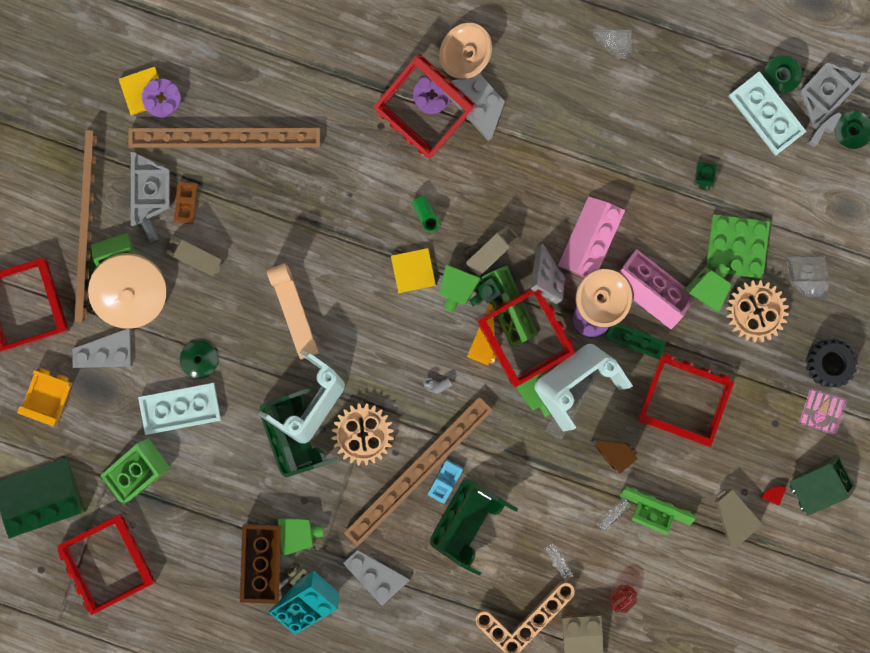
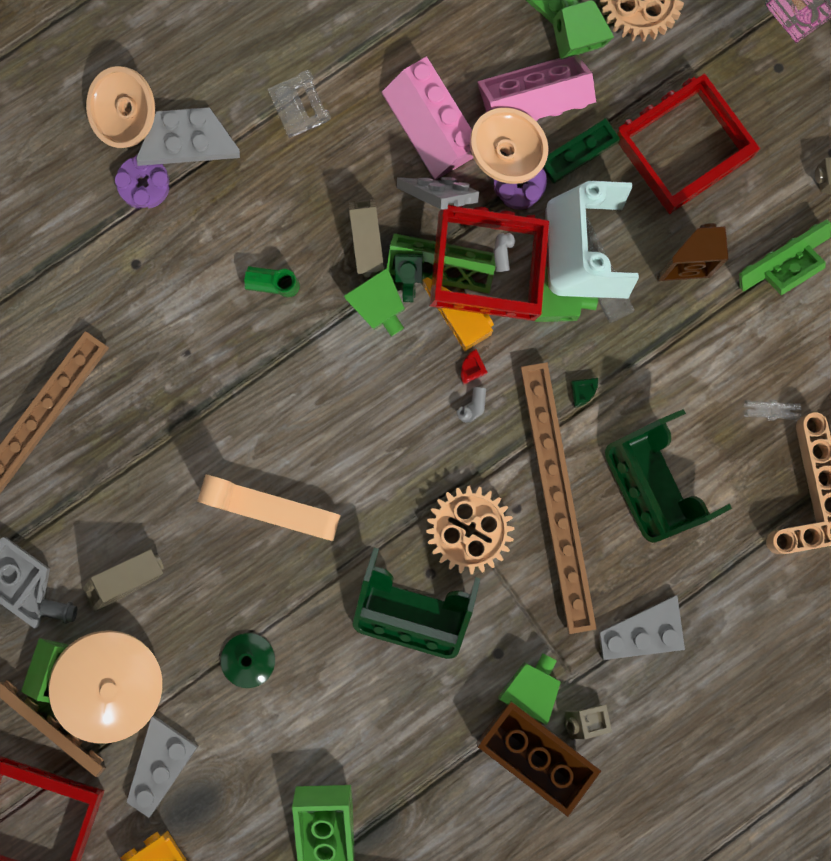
camera: 60 degrees left, 5 degrees down
light aqua plate [138,383,221,435] -> none
dark orange slope [174,182,197,224] -> none
light aqua windscreen [258,351,345,443] -> none
teal slope [269,571,340,635] -> none
red window [373,54,478,159] -> none
yellow tile [391,248,436,294] -> none
medium azure slope [427,459,463,504] -> none
clear pin [596,496,631,533] -> none
none -> clear plate [267,70,331,138]
none -> red tile [461,349,488,385]
none -> light grey arm [494,233,515,272]
none -> dark green tile [571,378,598,408]

